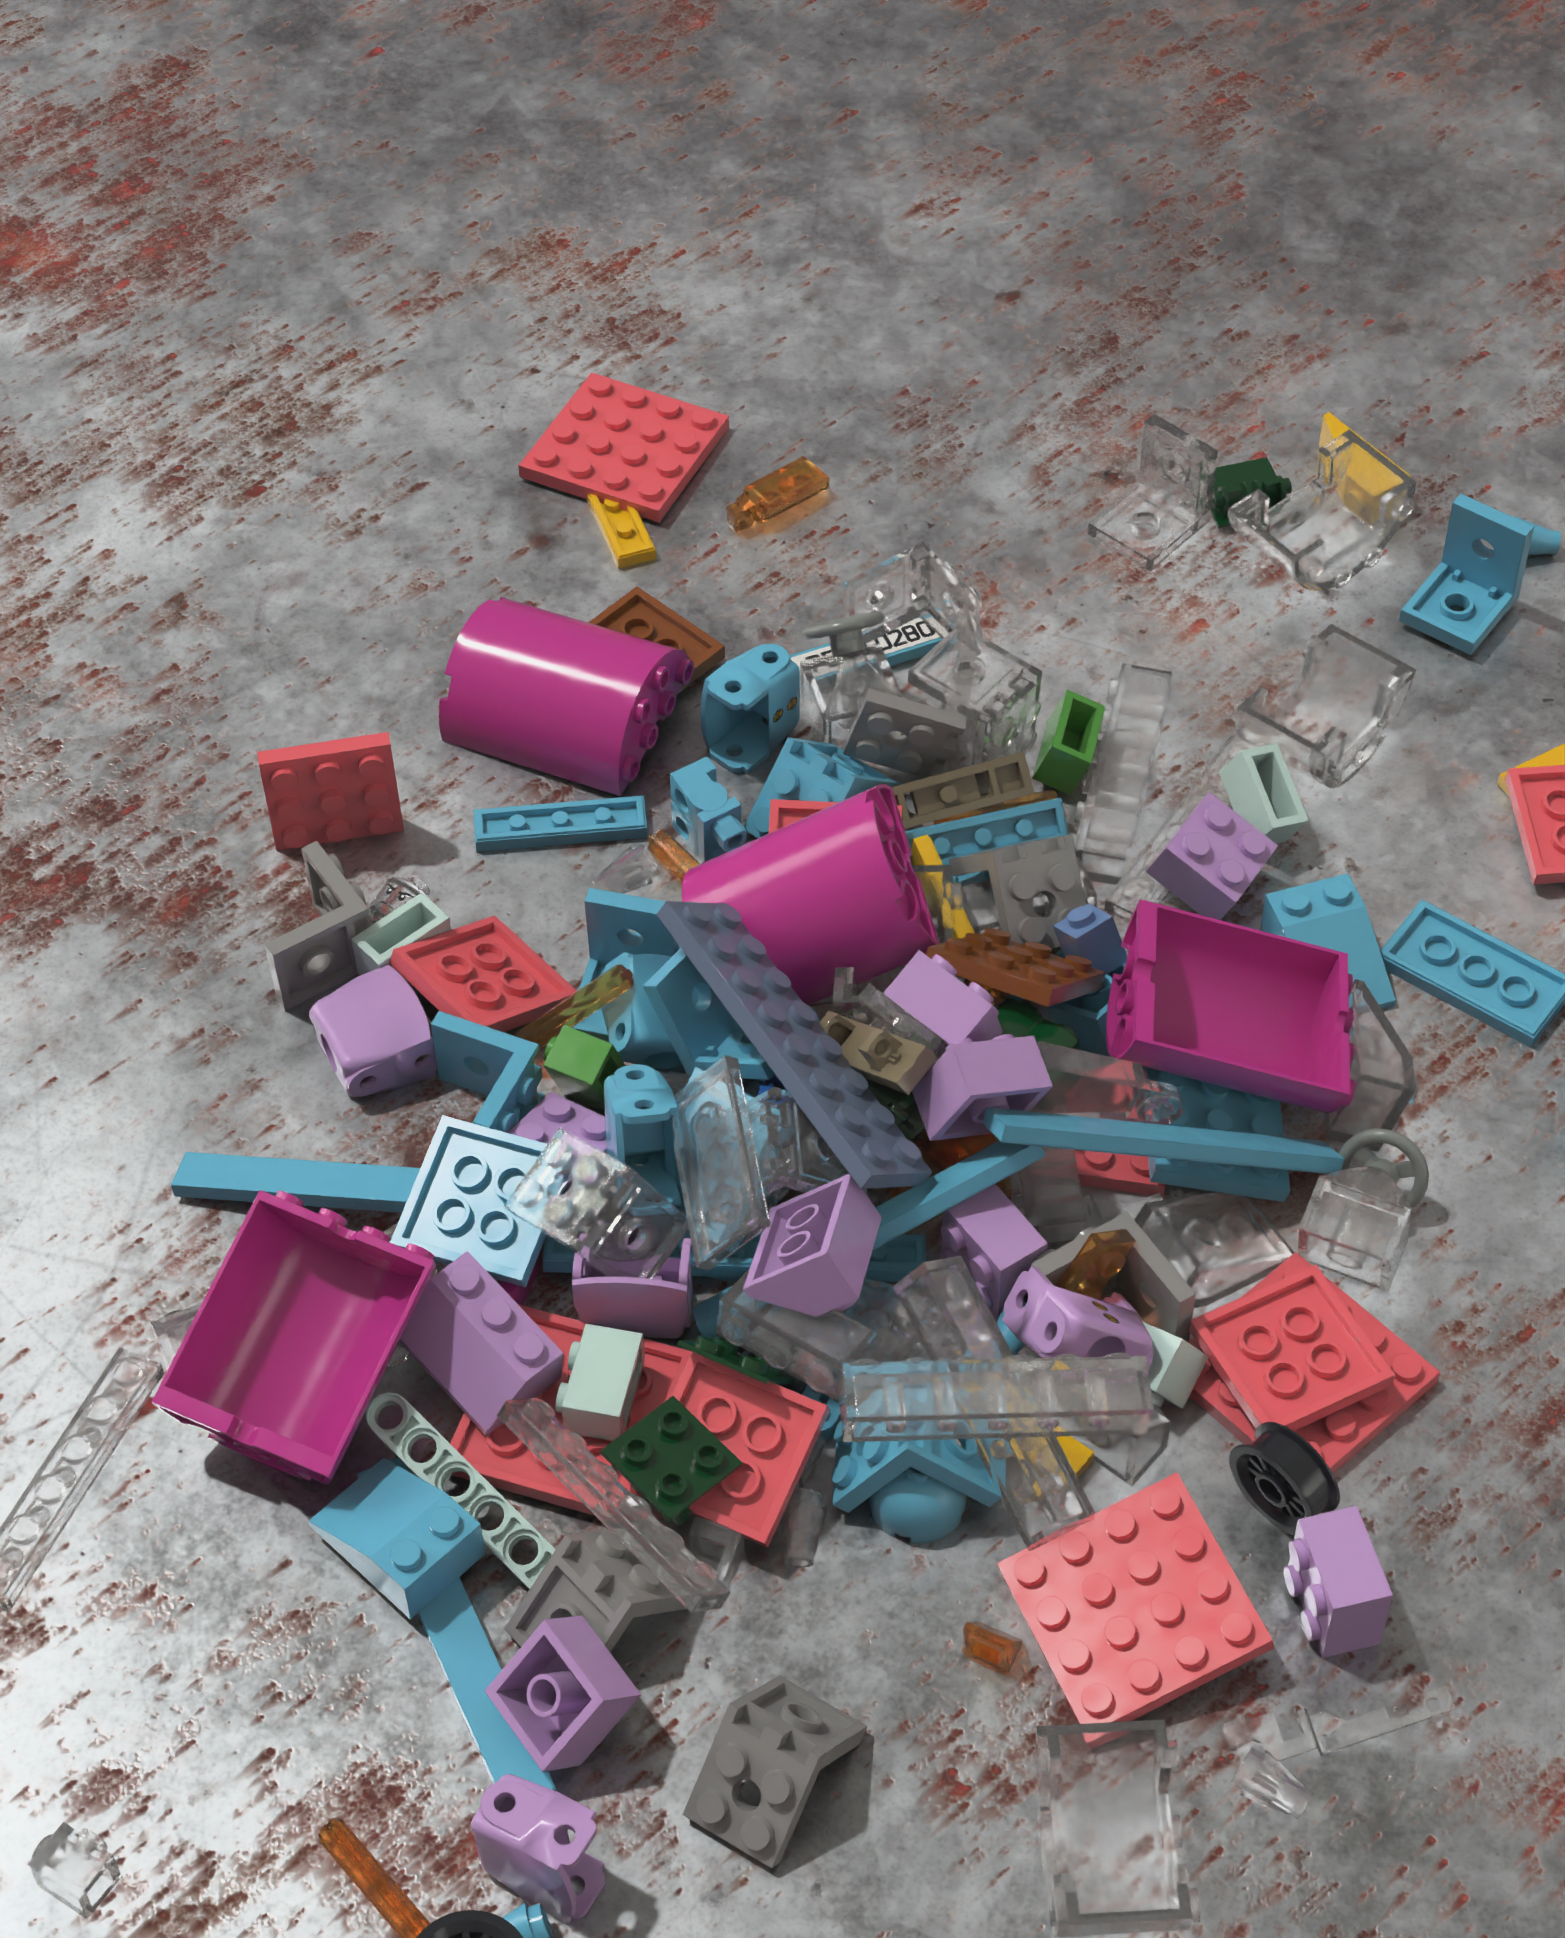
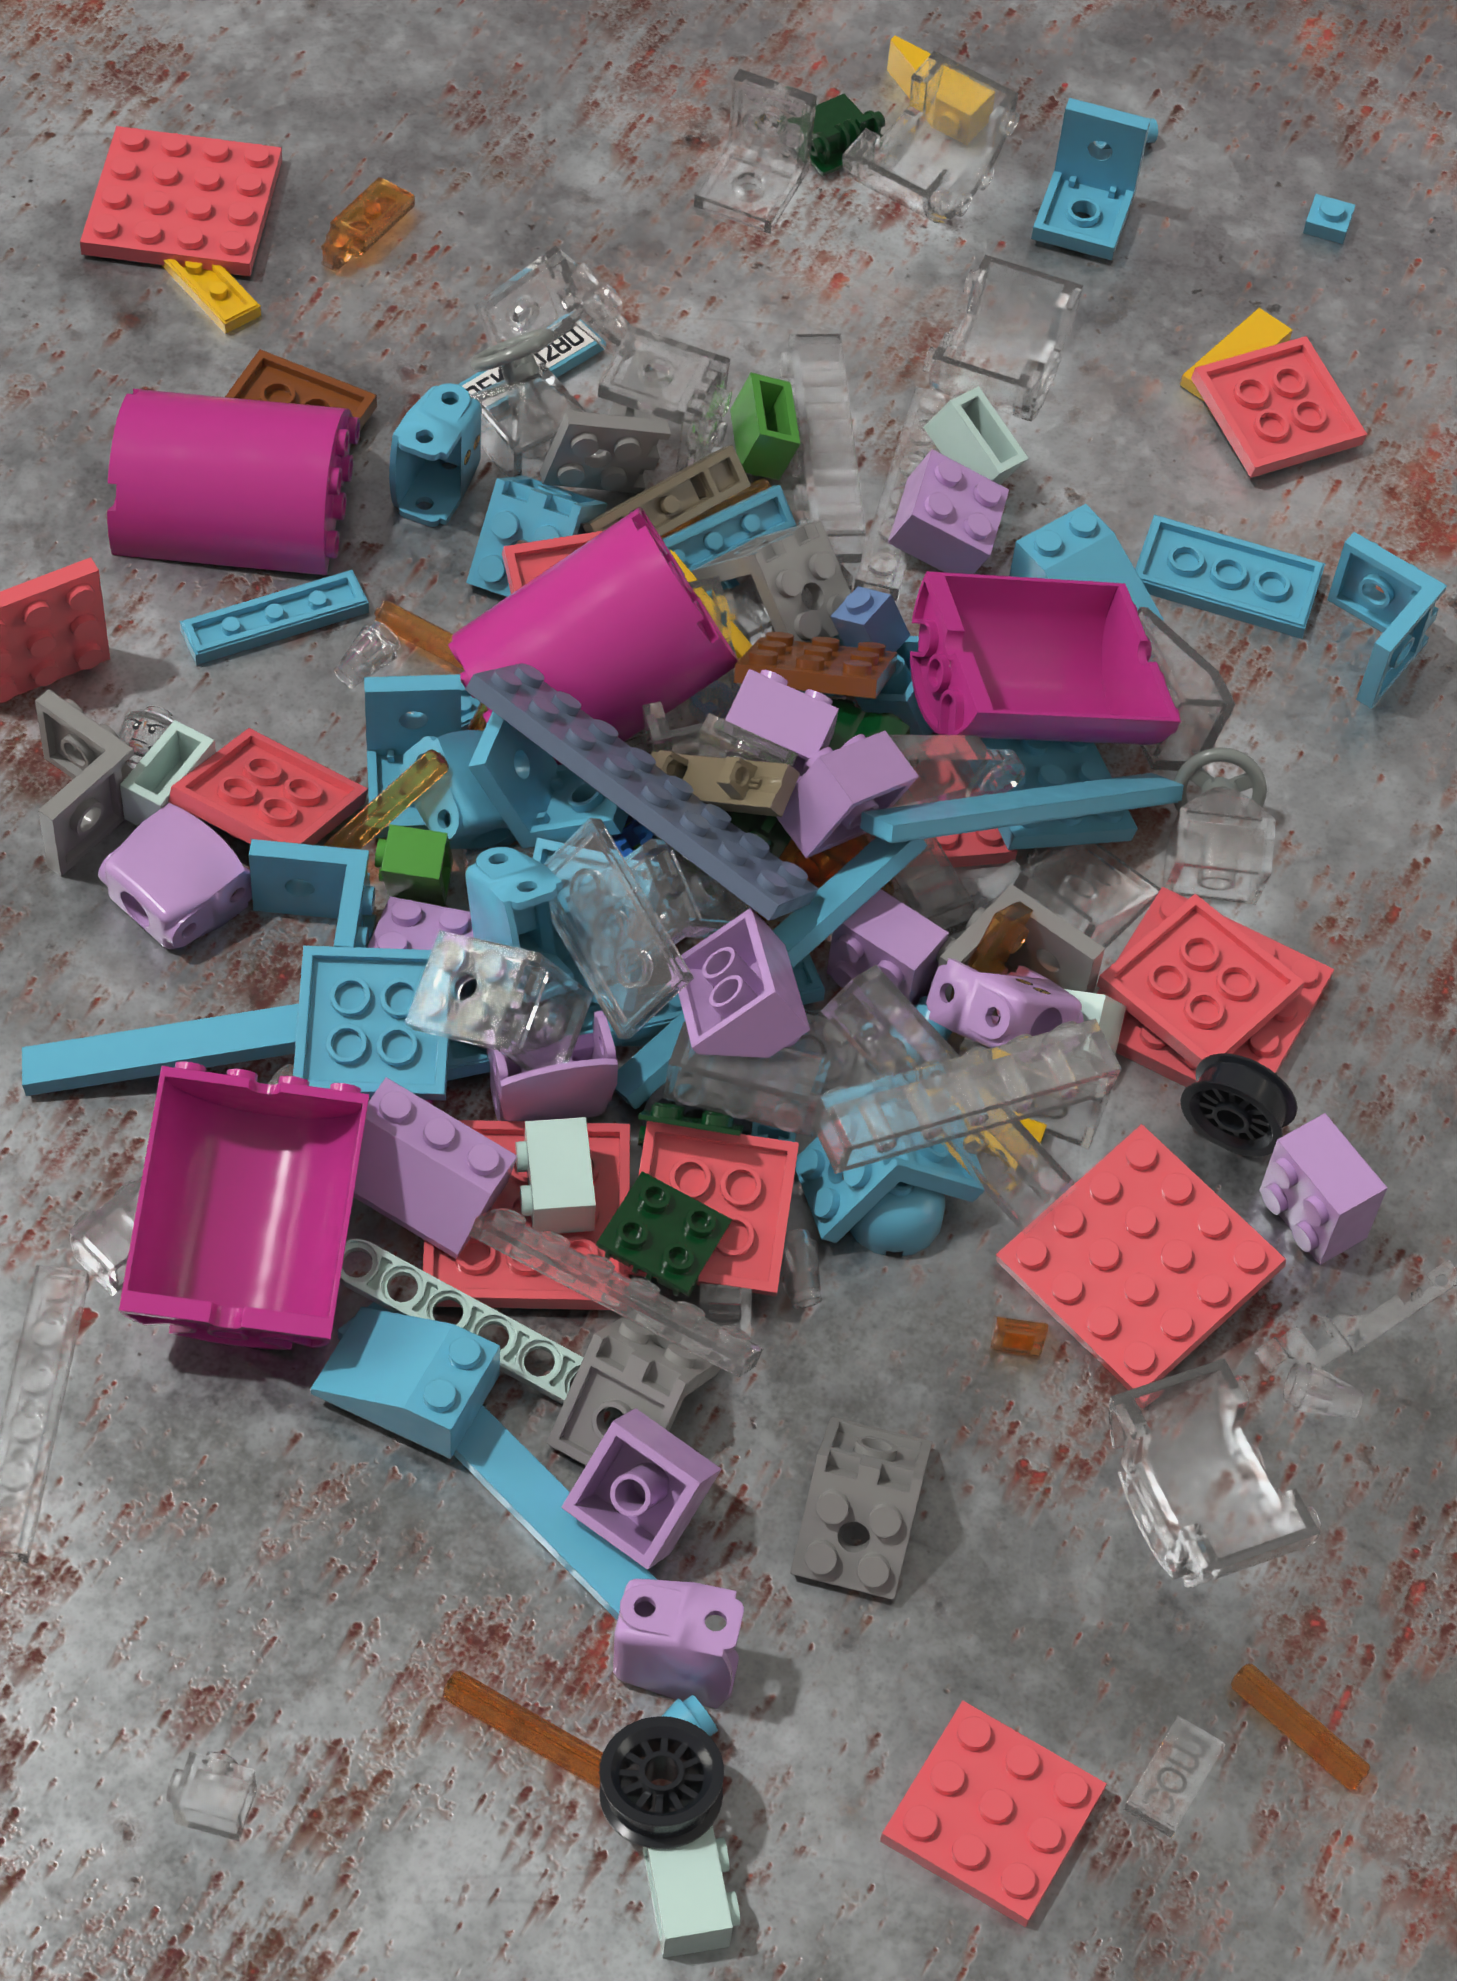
camera: 25 degrees left, 5 degrees up
medium azure hips [670,756,746,864] -> none

